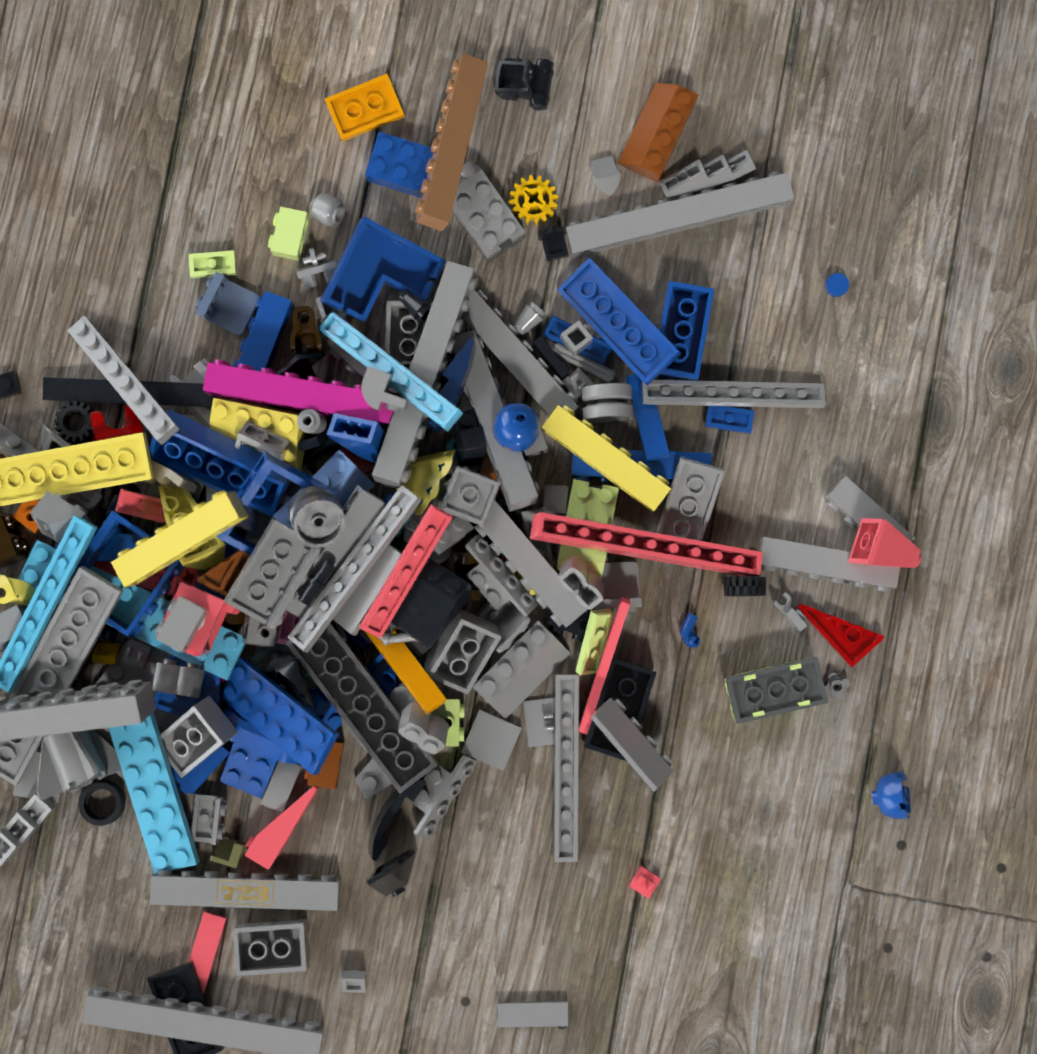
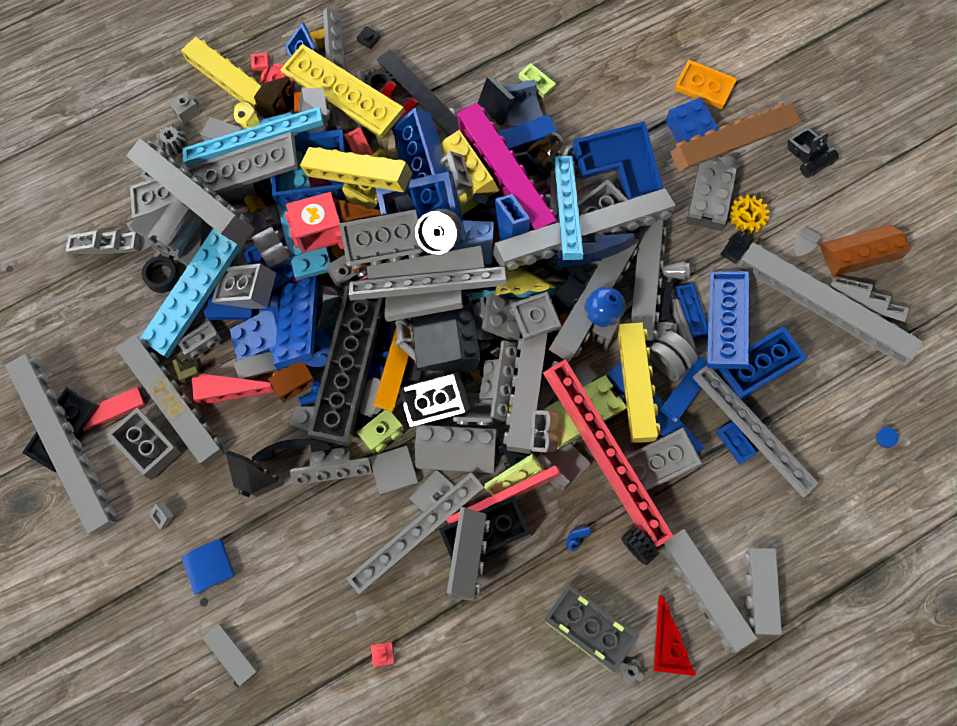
camera: 50 degrees right, 15 degrees down
light grey plate [67,316,179,445] -> none
light grey brick [156,596,209,653] -> none
yellowish green brick [268,206,310,261] -> none
light grey hips [296,248,338,289] -> none
light grey brick [297,409,327,434] -> none
black pin [298,559,336,607] -> none
light grey head [310,193,345,227] -> none
coral tile [359,504,453,638] -> none
light grey brick [362,366,409,413] -> none
black cone [398,289,431,322] -> none
light grey brick [398,702,449,755] -> none
light grey brick [560,320,593,357] -> none
light grey plate [773,592,807,632] -> none
coral slope [848,518,922,568] -> none
none -> blue slope [181,539,235,595]
none -> blue arm [299,381,321,406]
none -> black tile [477,75,515,126]

